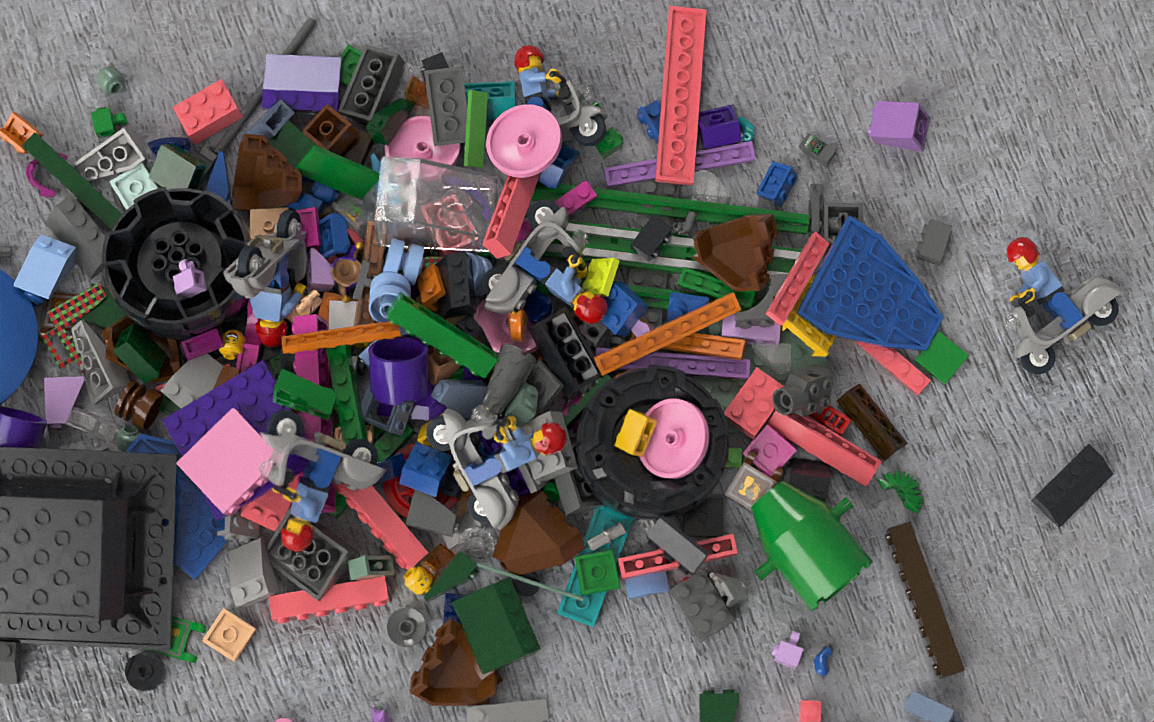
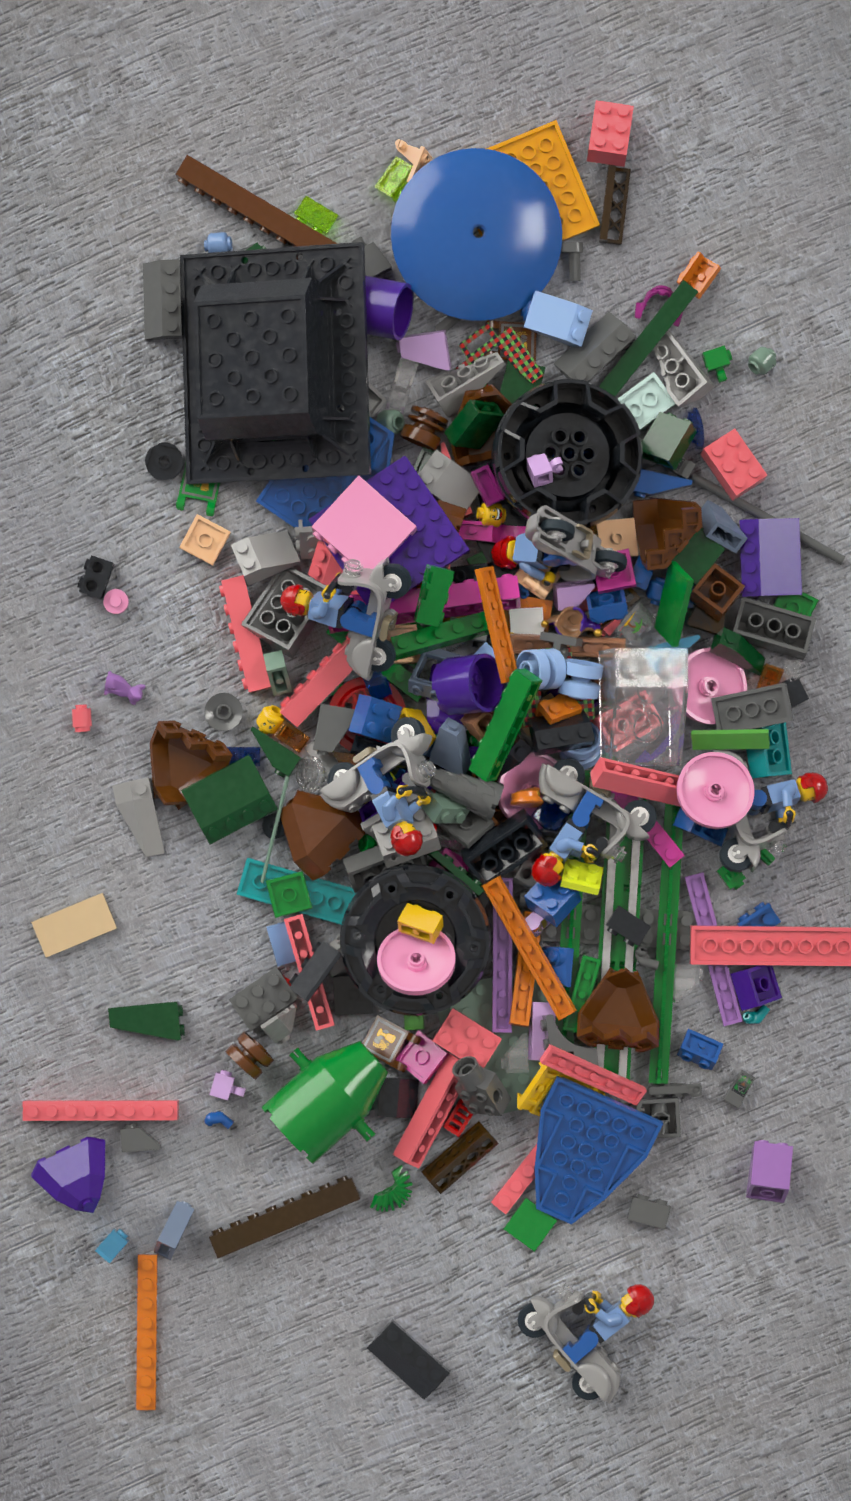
camera: 85 degrees right, 10 degrees up
light grey axle [587,522,626,551] -> none
none -> reddish brown wheel [226,1031,274,1080]

